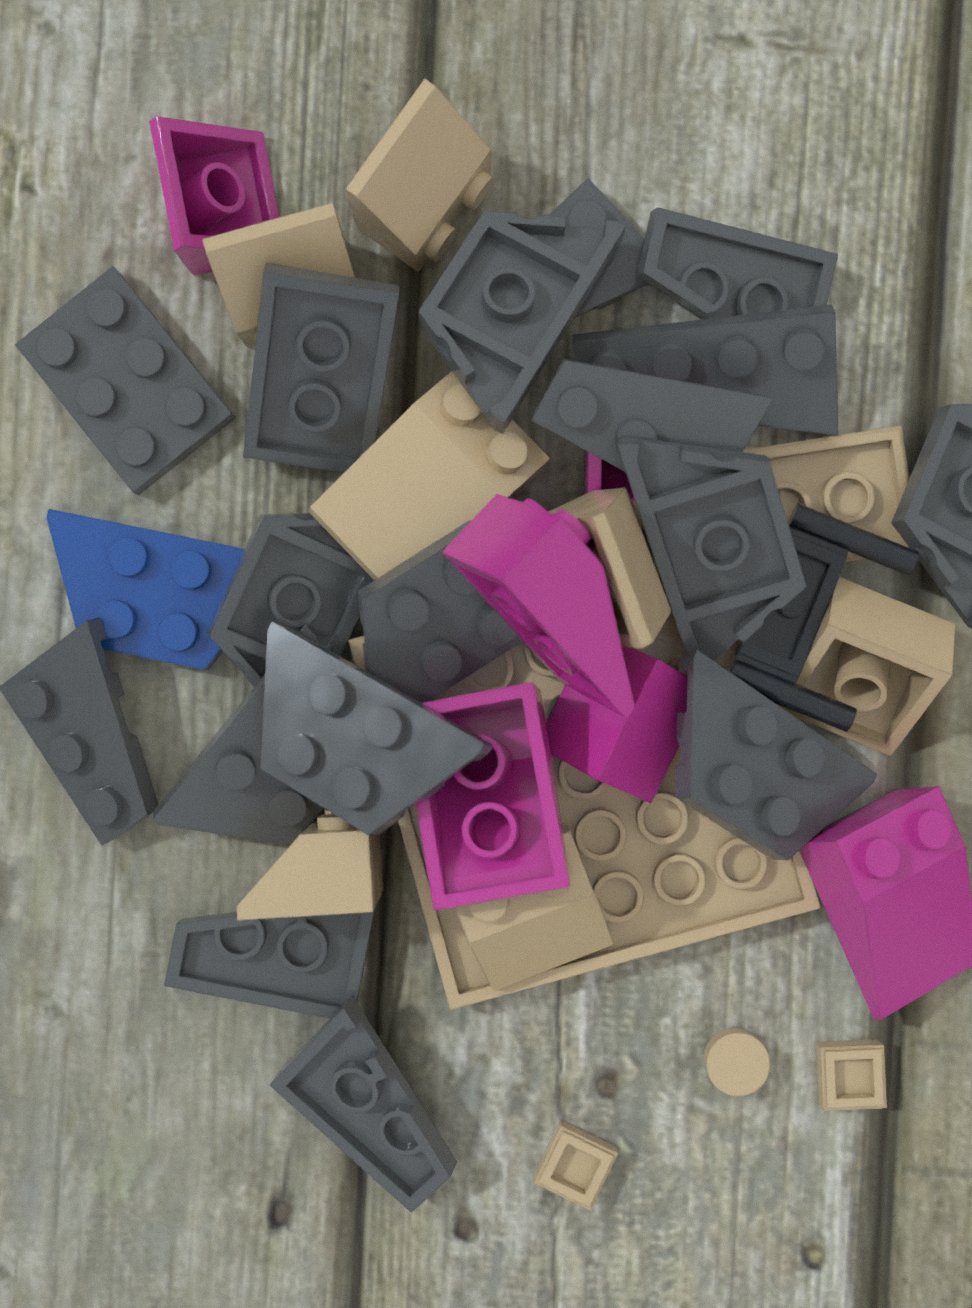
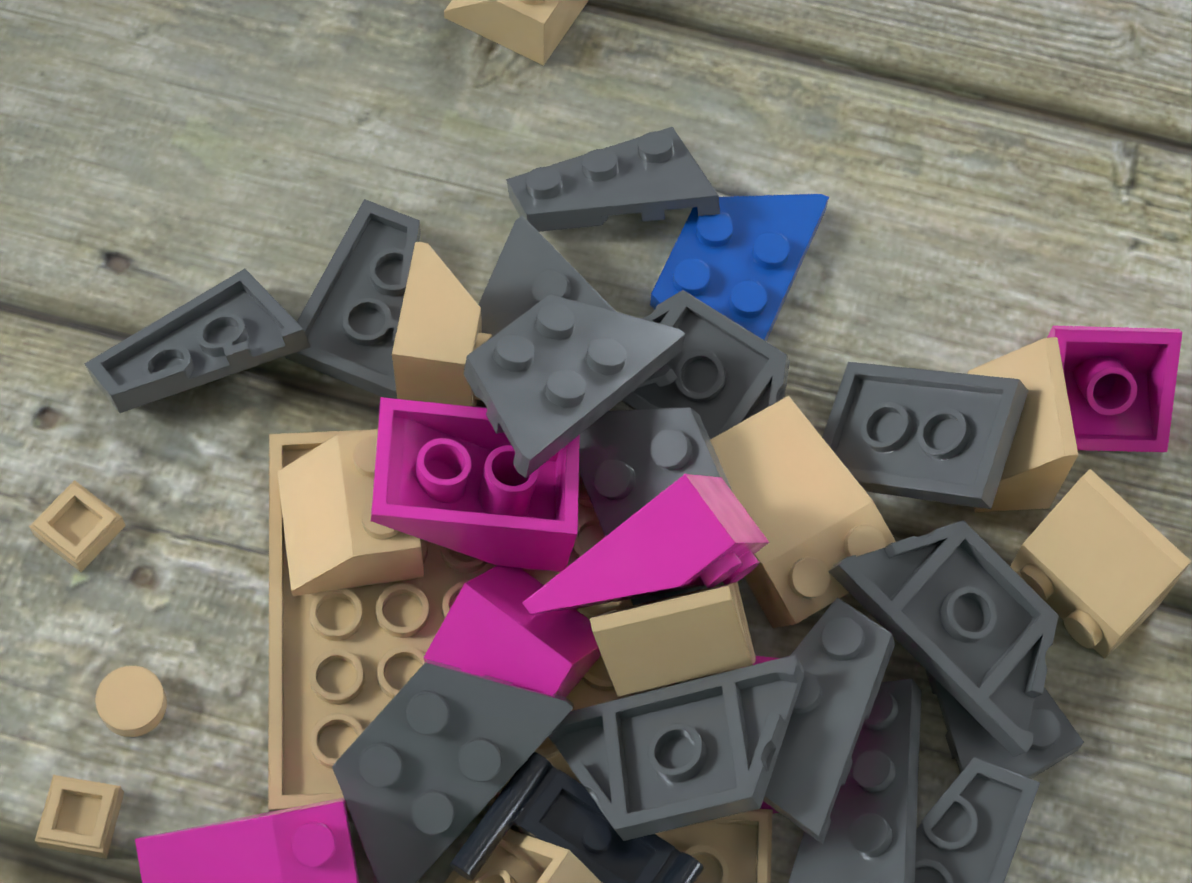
camera: 100 degrees right, 25 degrees down
dark grey plate [15,266,236,495] -> none

